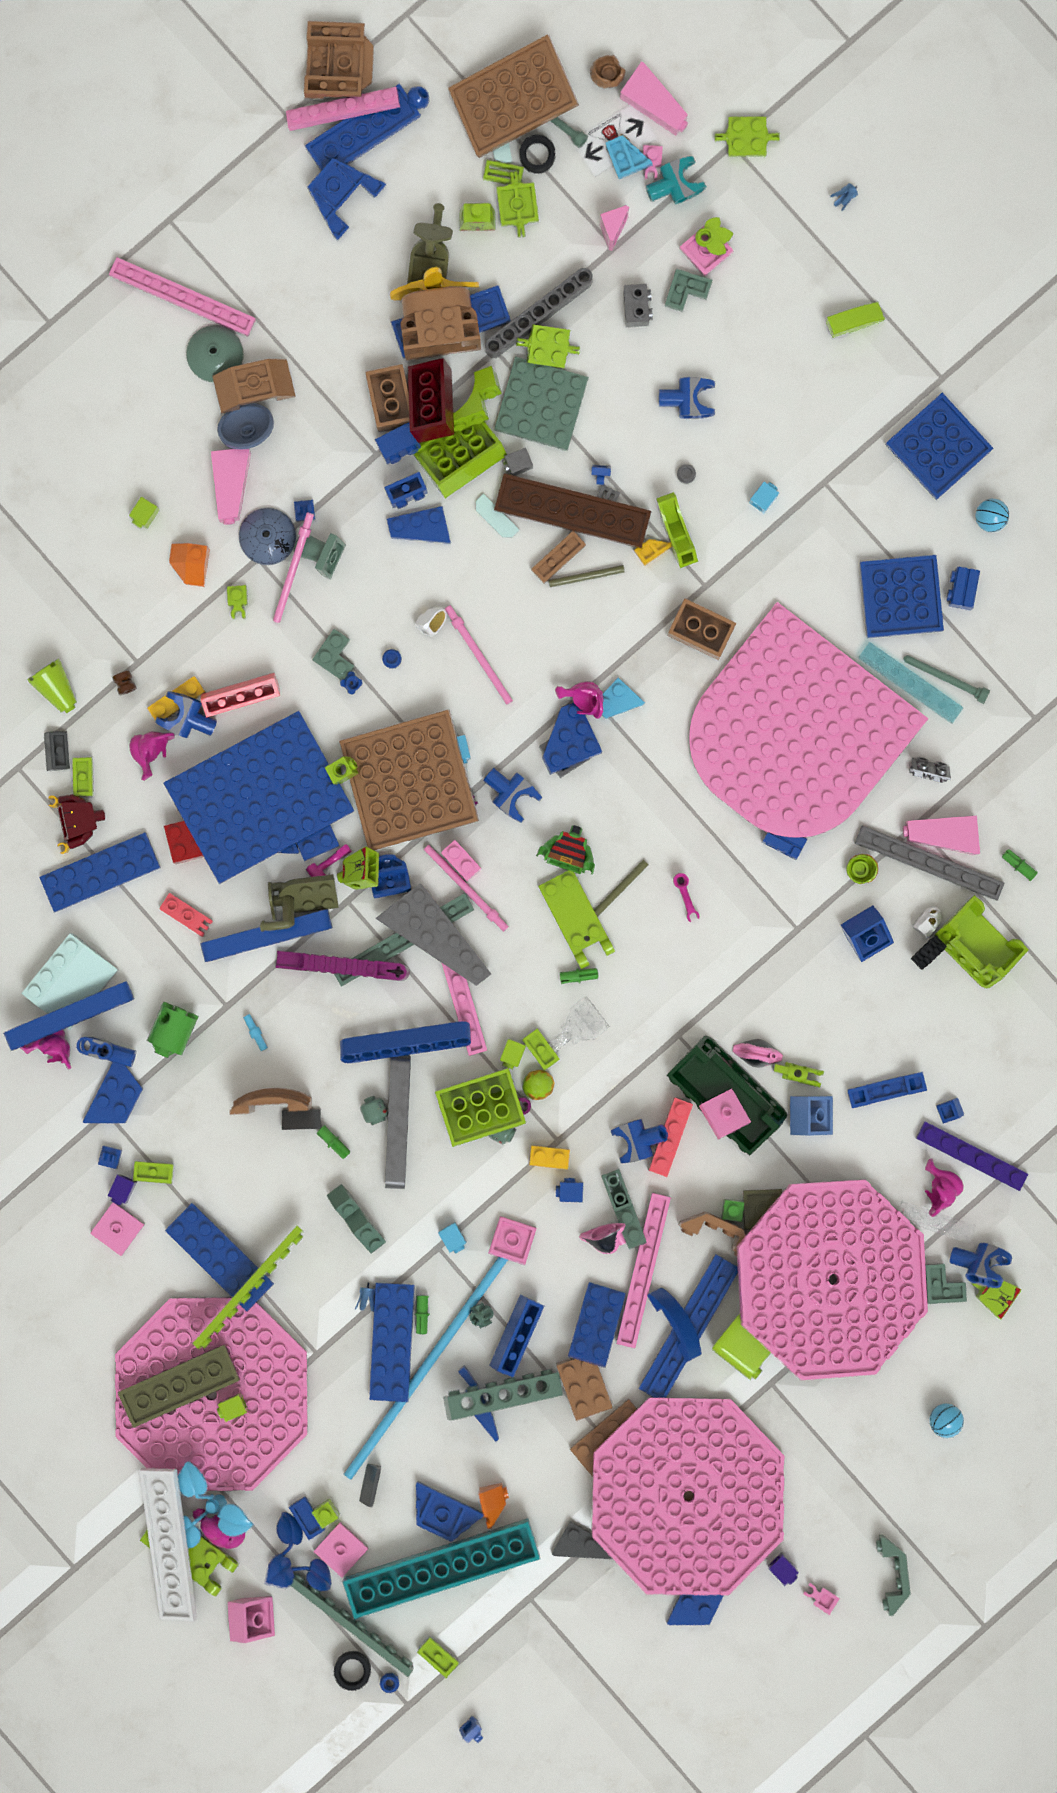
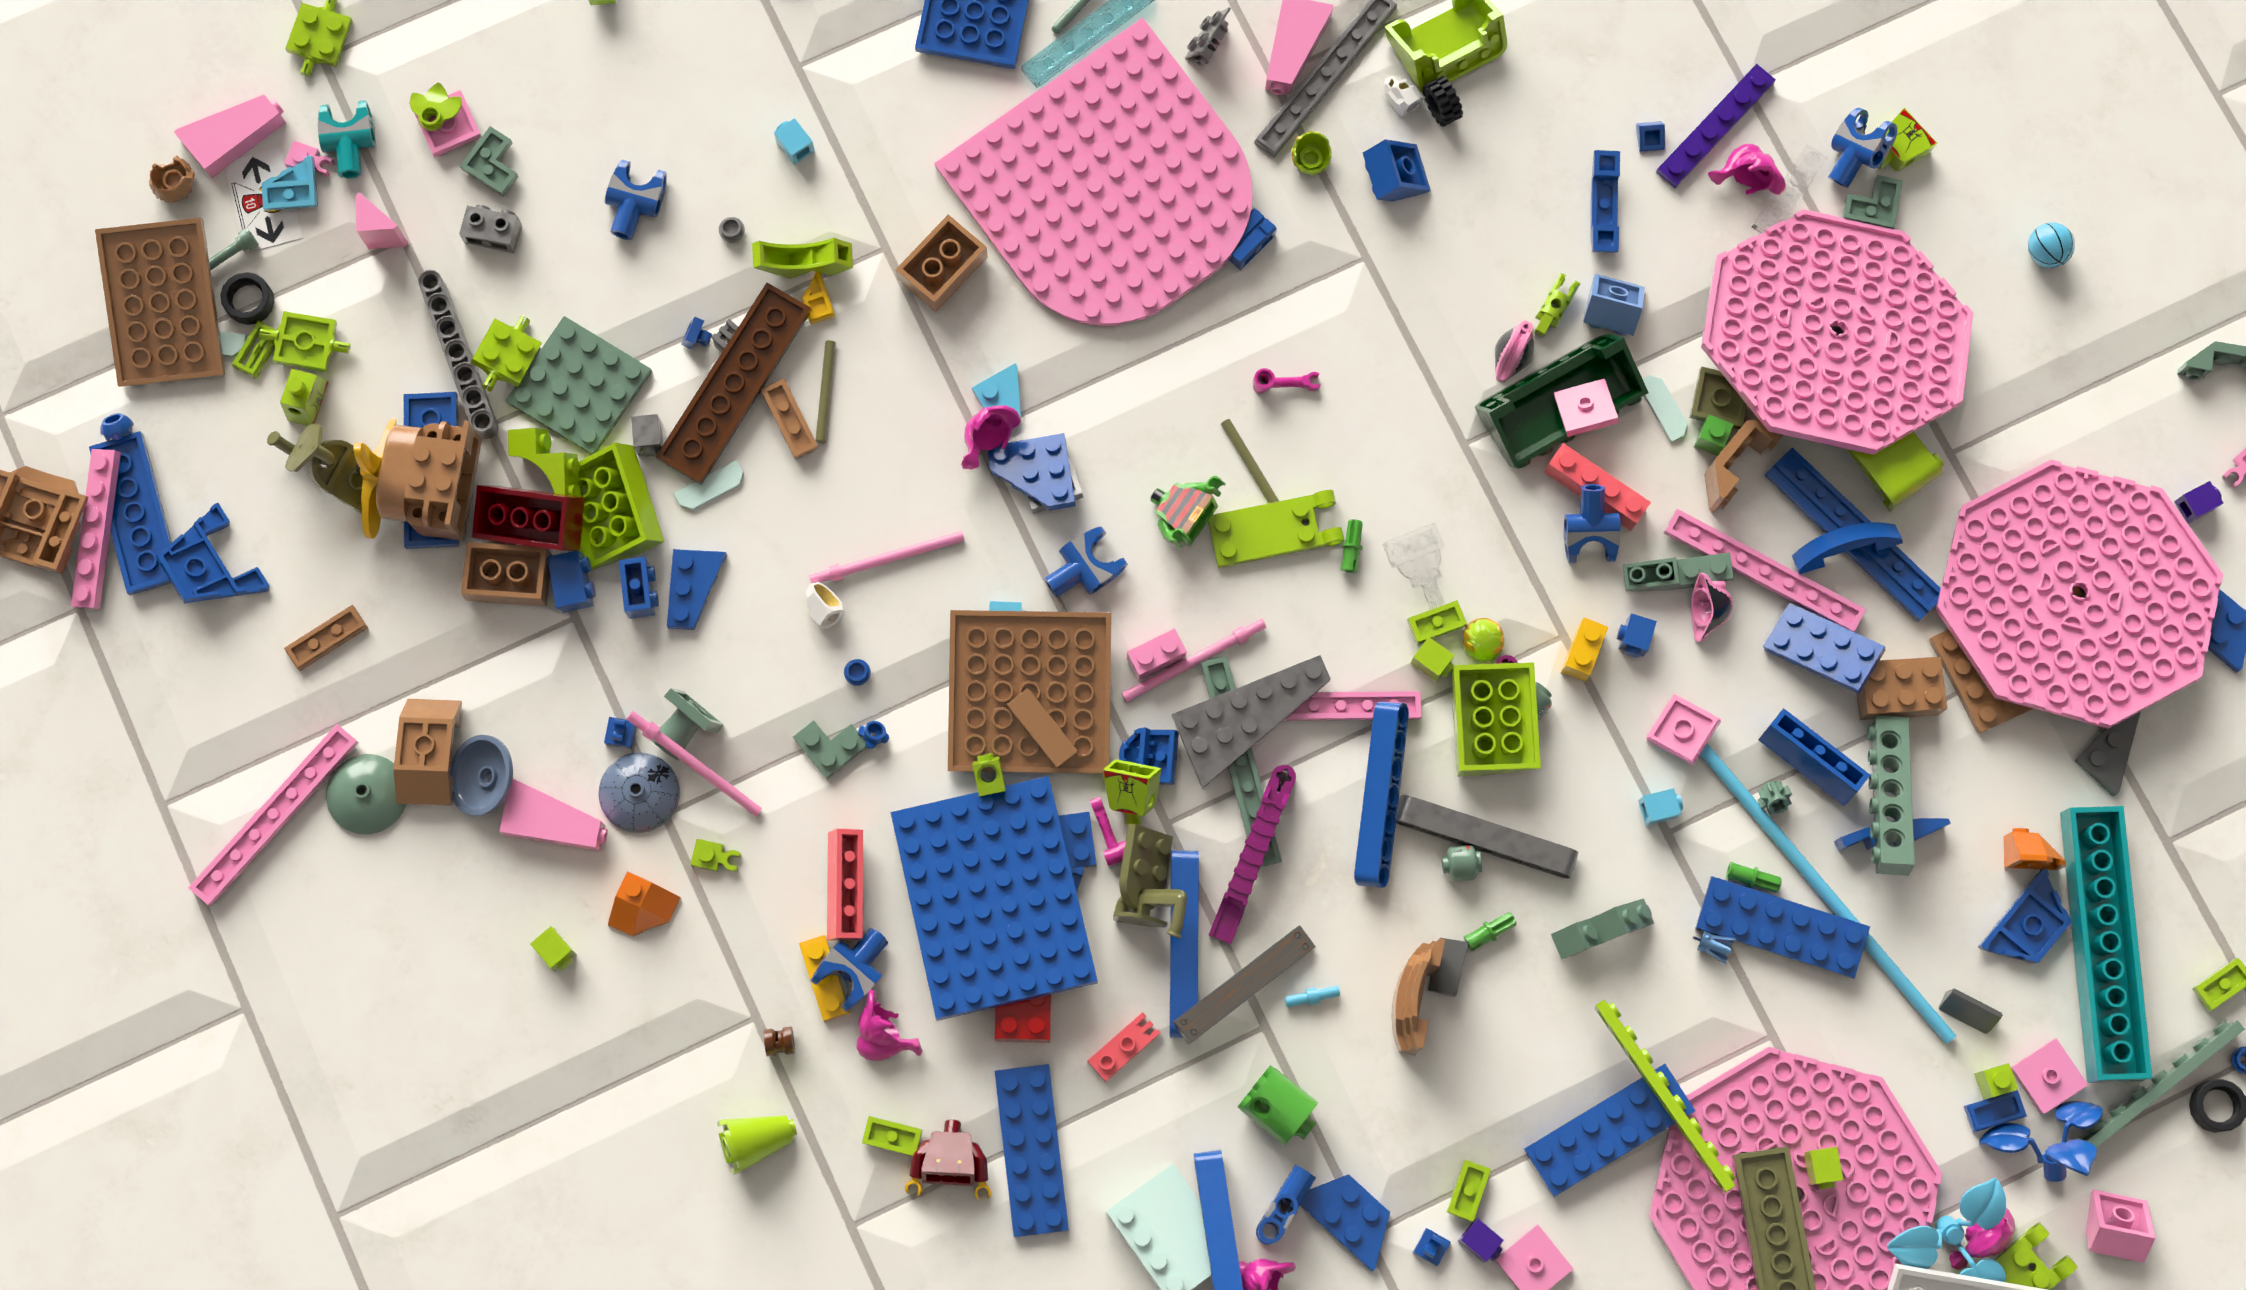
camera: 80 degrees left, 10 degrees down
dark grey slope [44,731,70,771] -> none
none -> medium nougat tile [284,604,368,671]
none -> medium nougat tile [1007,688,1078,767]
none -> dark grey tile [1172,925,1316,1044]
none -> light aqua piece [1643,375,1688,443]

